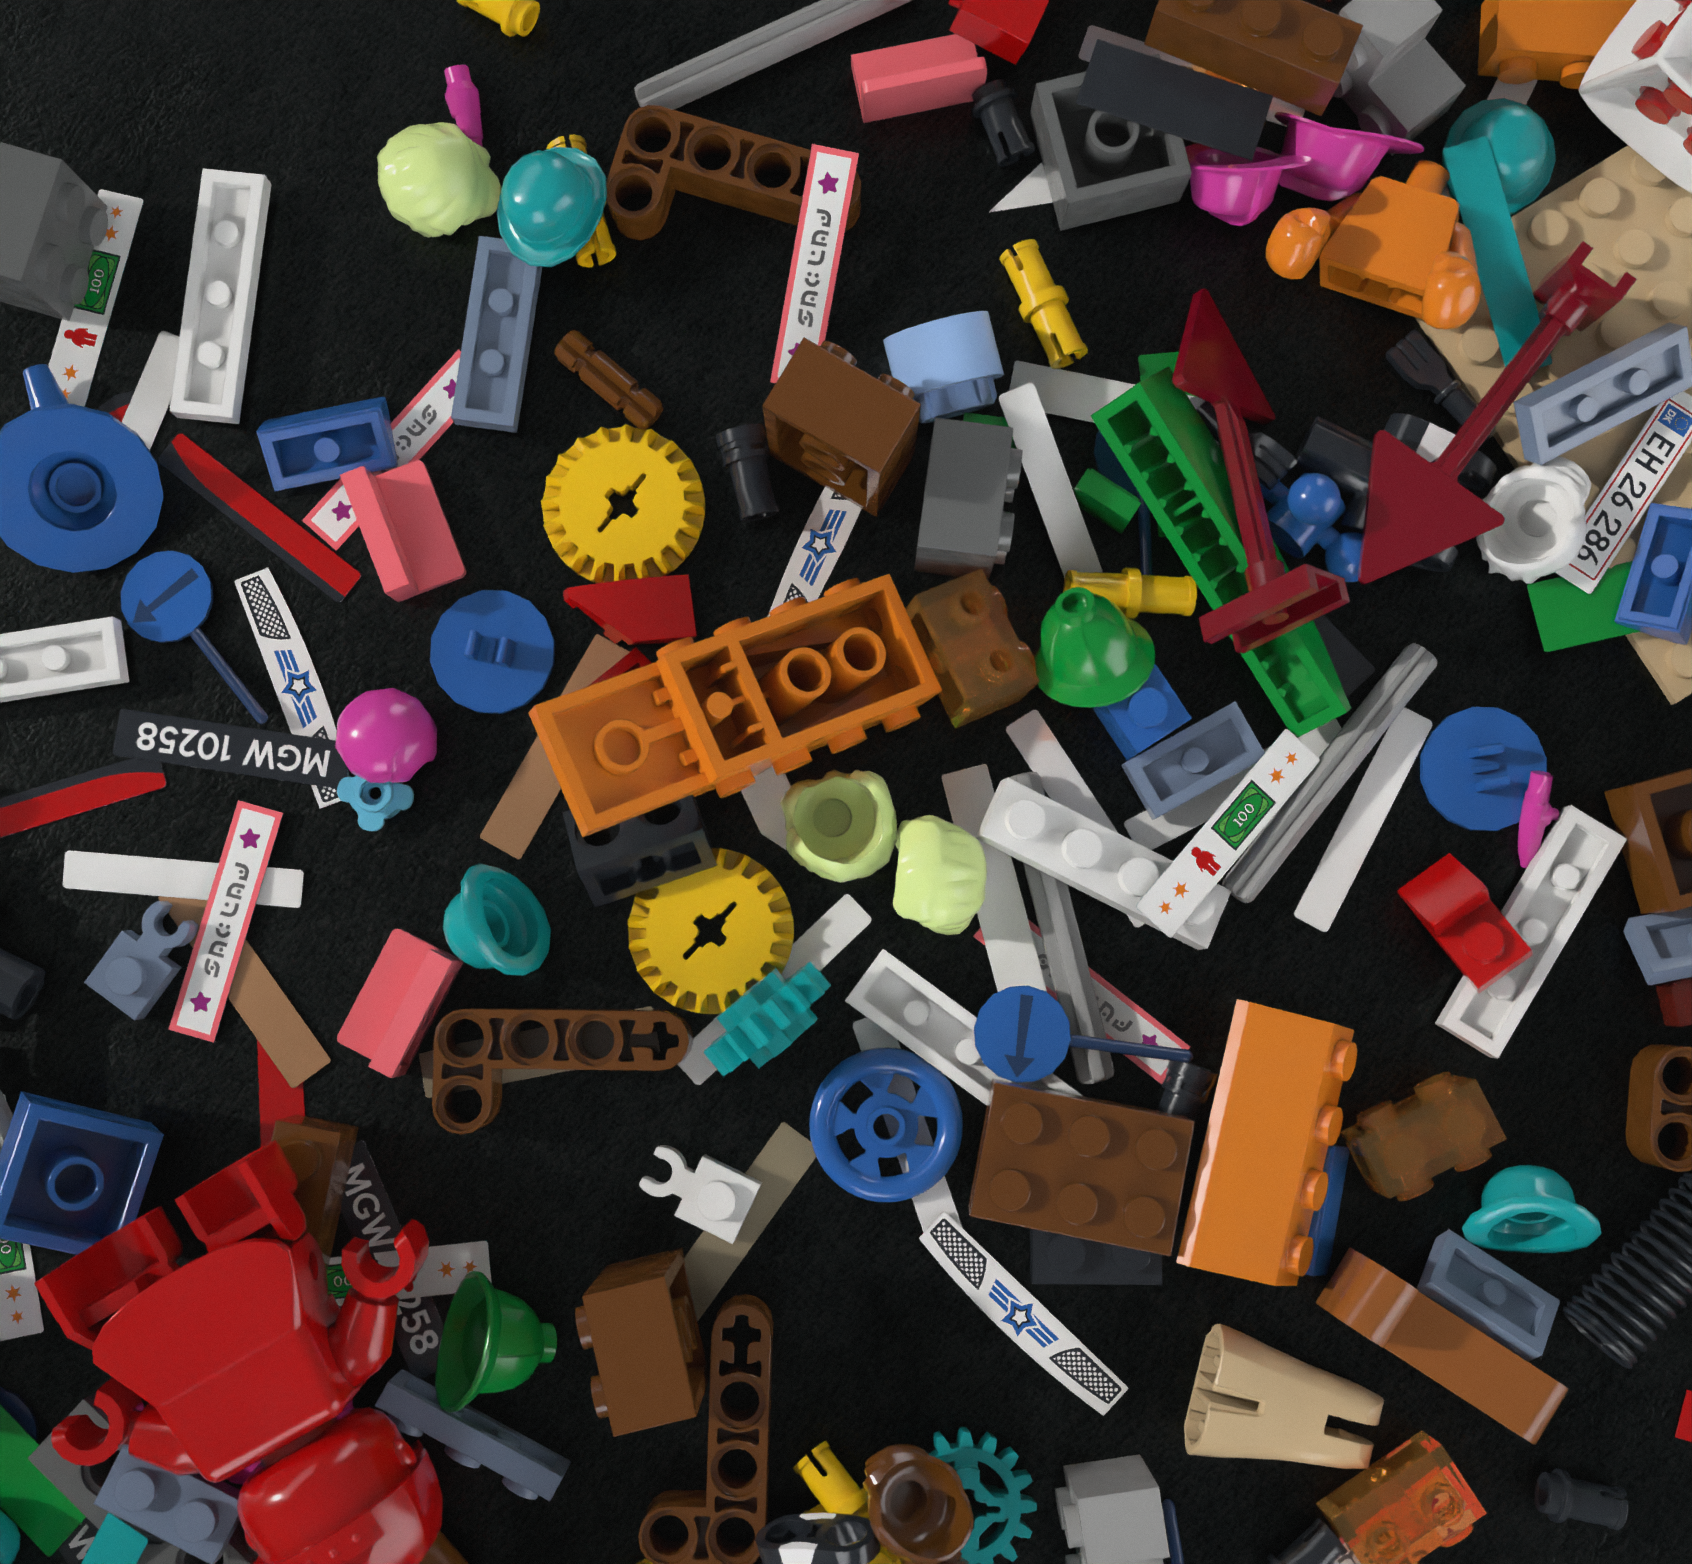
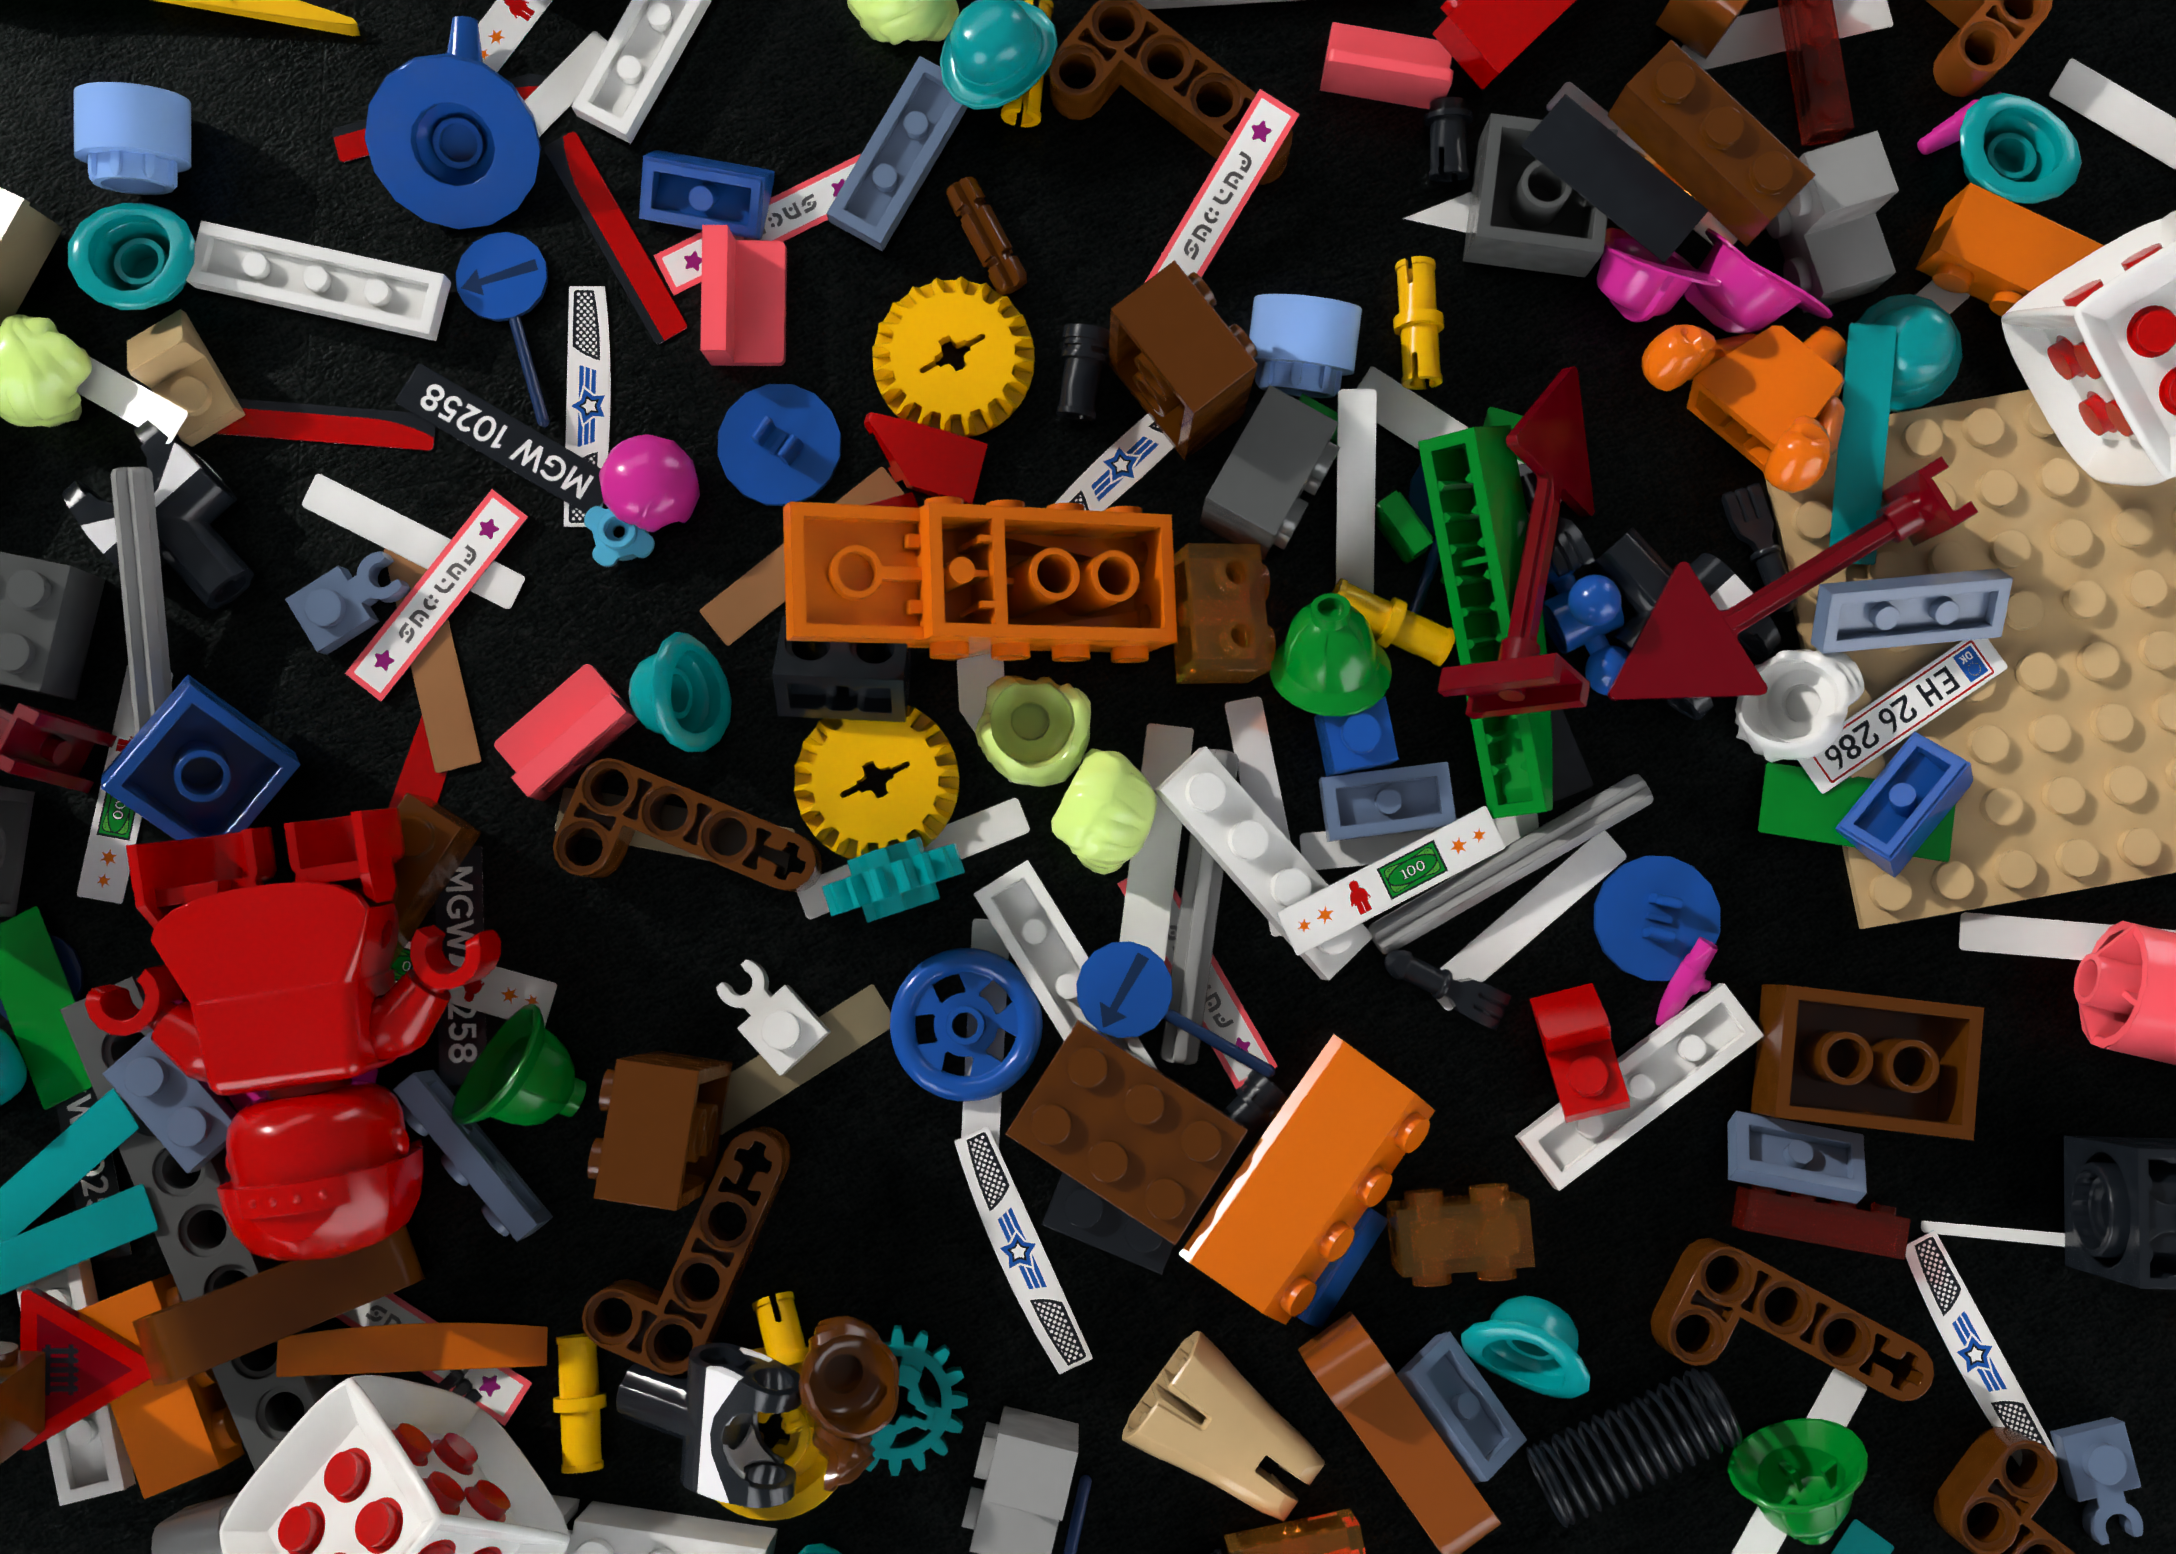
camera: 20 degrees right, 0 degrees up
none -> black piece [1384,950,1512,1031]

